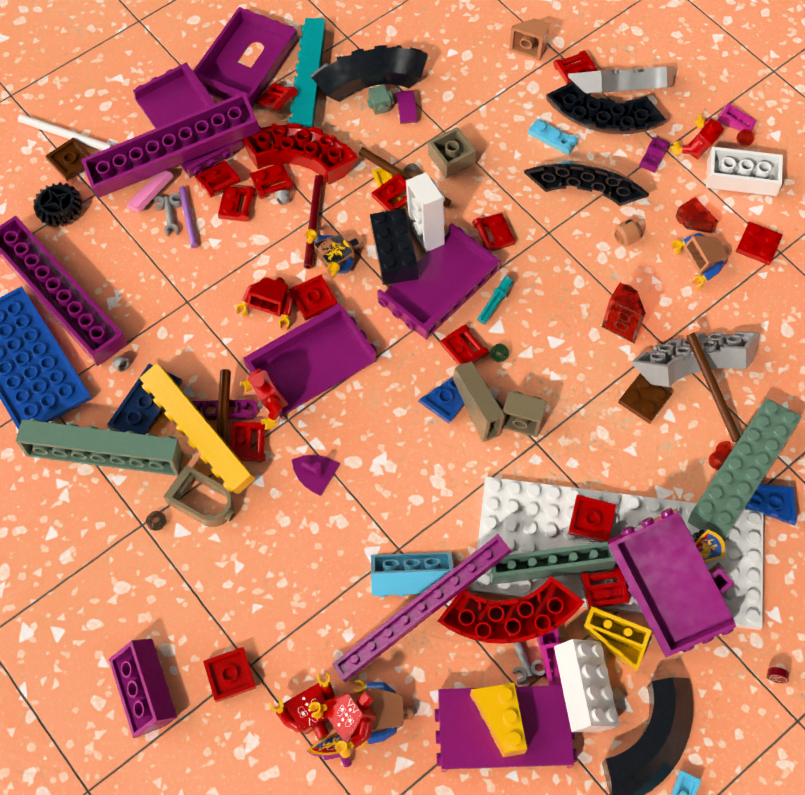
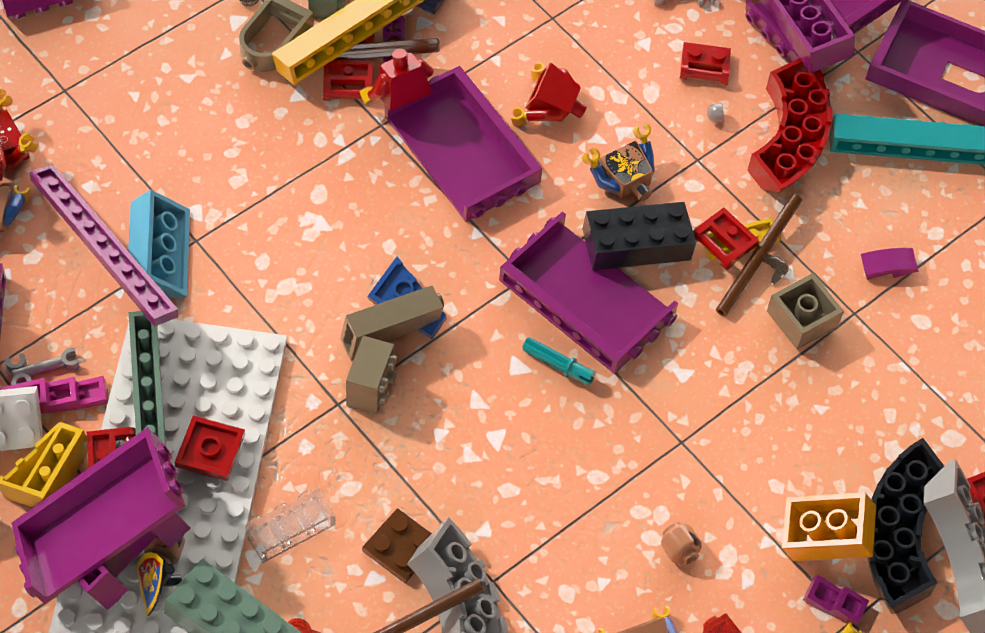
camera: 85 degrees right, 5 degrees down
medium lavender bar [179,186,198,248] -> none
red plate [195,161,241,198] -> none
red plate [203,647,256,703] -> none
red plate [250,163,293,199] -> none
red plate [256,83,298,111] -> none
red plate [288,274,338,321] -> none
magenta shield [292,455,340,496] -> none
dark red piece [303,175,323,269] -> none
black brick [311,45,428,102] -> none
sand green brick [367,85,394,115] -> none
white brick [406,172,446,253] -> none
red brick [437,576,585,644] -> none
red plate [440,325,490,365] -> none
red plate [472,213,515,252] -> none
clear green plate [490,344,509,362] -> none
black brick [524,161,649,206] -> none
medium azure plate [528,118,578,154] -> none
clear red slope [601,282,646,344] -> none
none -> clear brick [245,487,336,563]
none -> light orange brick [782,492,876,561]

